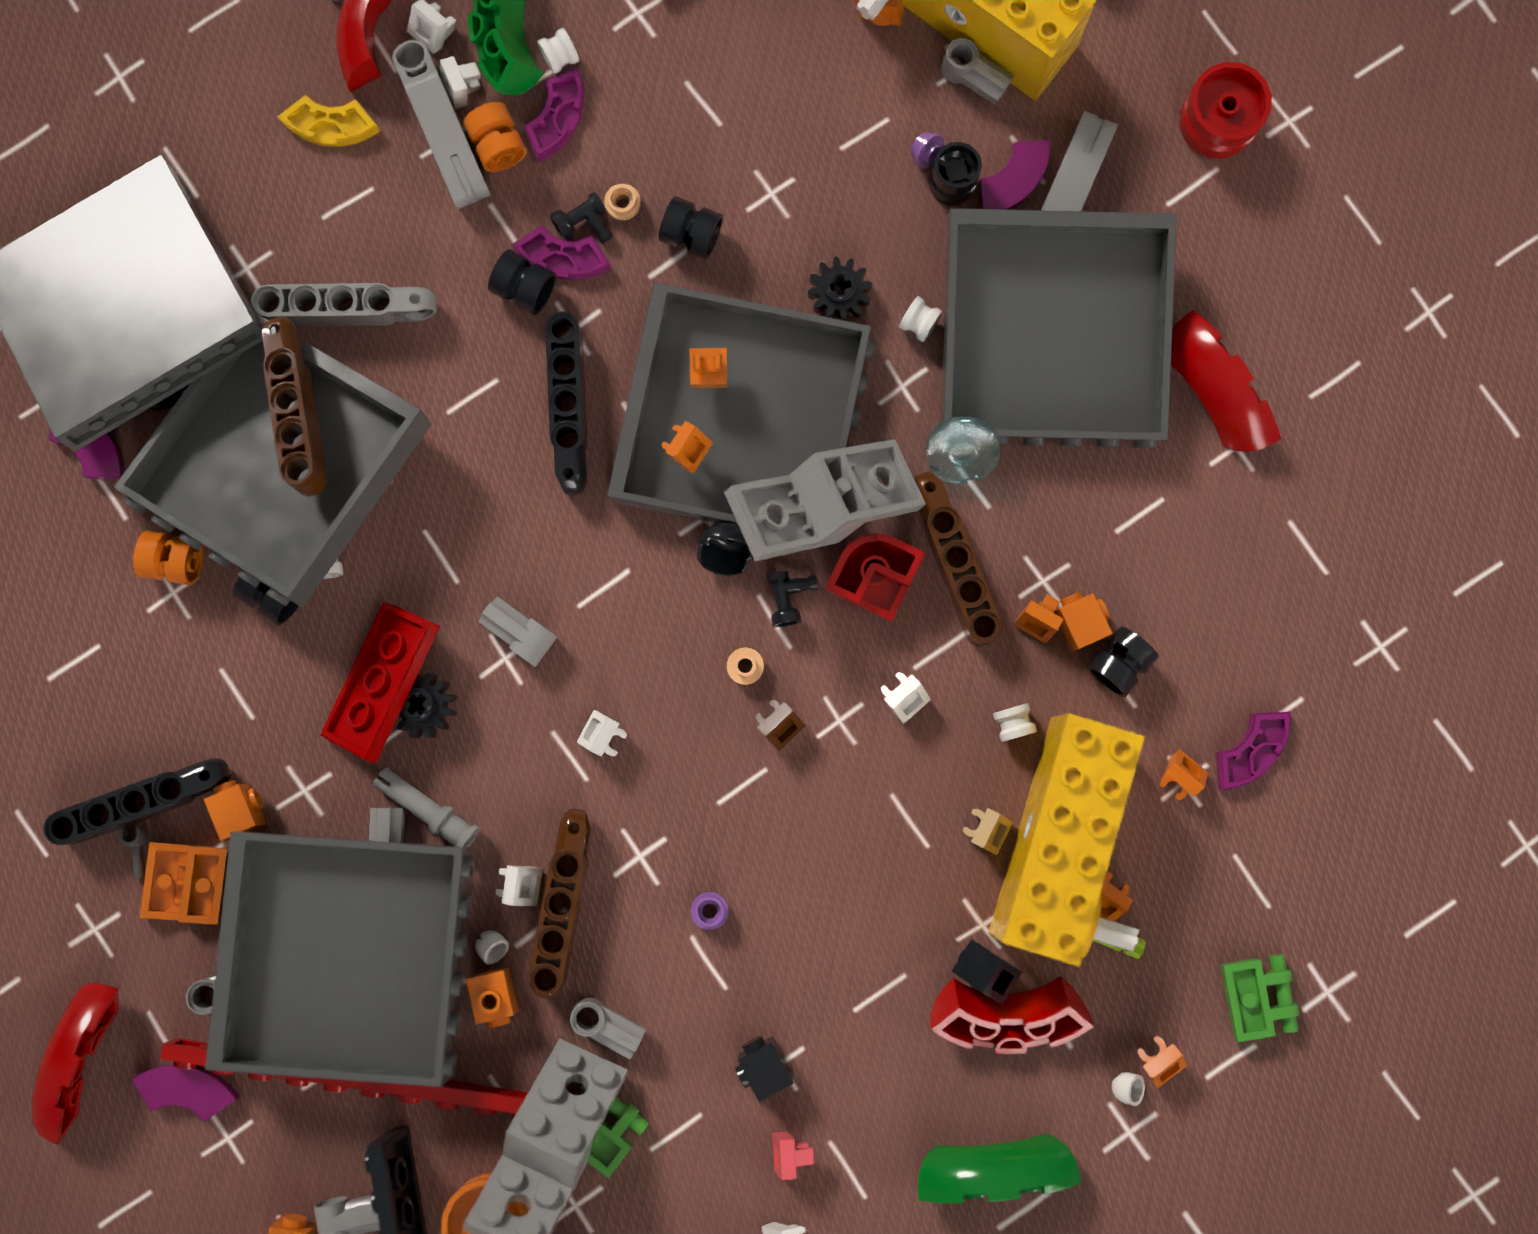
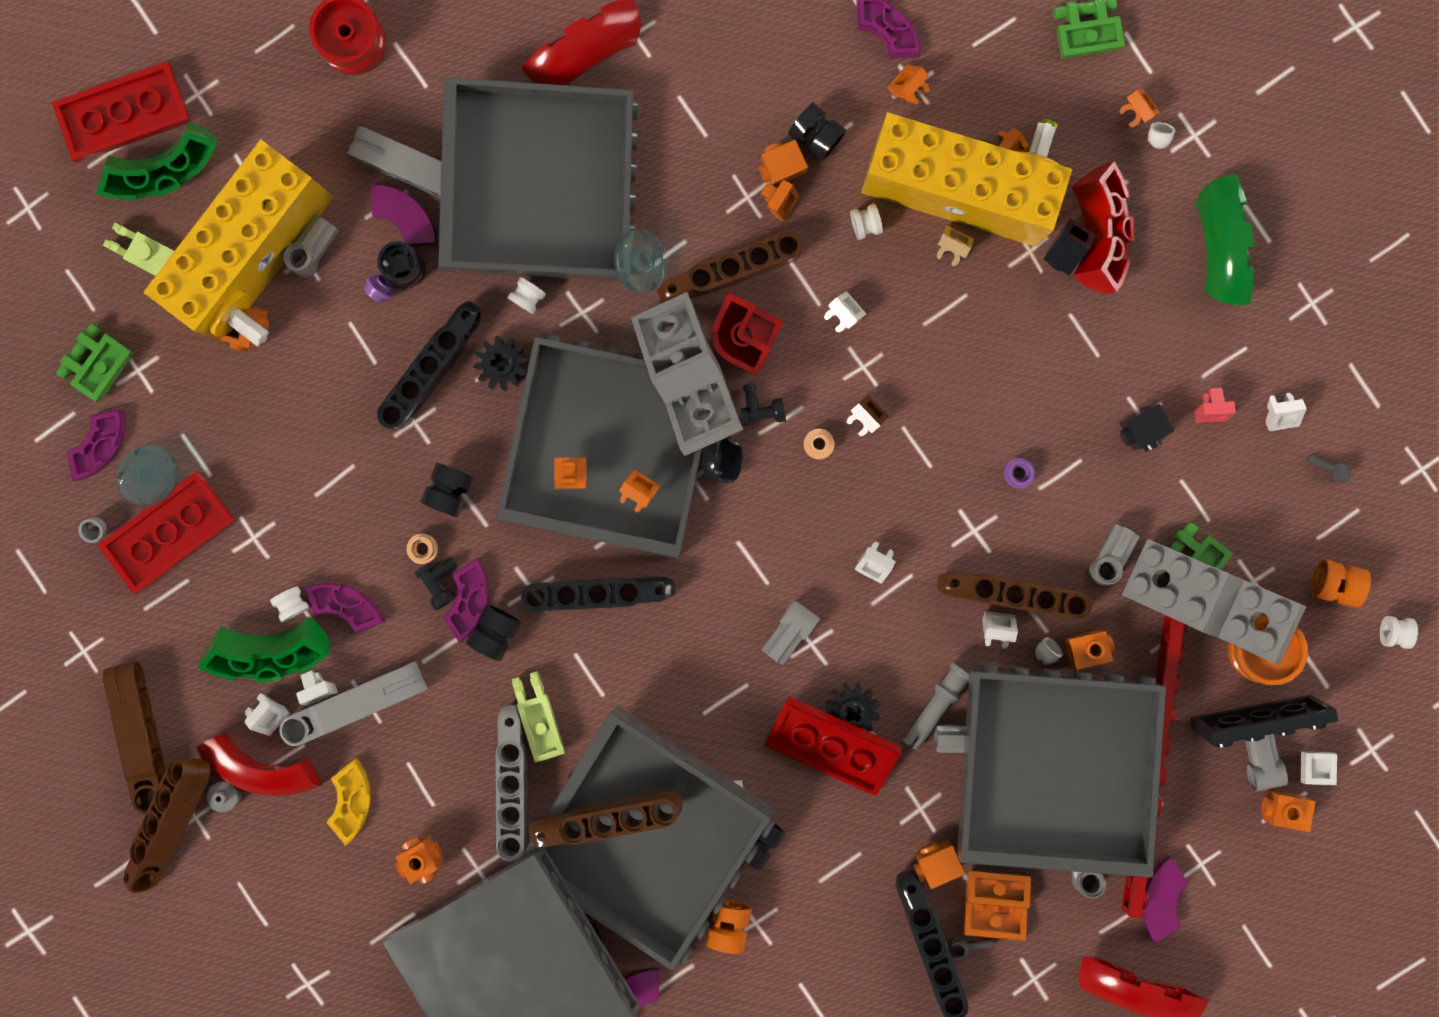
camera: 95 degrees left, 5 degrees up
orange wheel [463,102,527,172] -> none
none -> black piece [377,301,481,430]
none -> orange brick [395,835,444,884]
none -> yellowish green hinge [512,671,566,763]

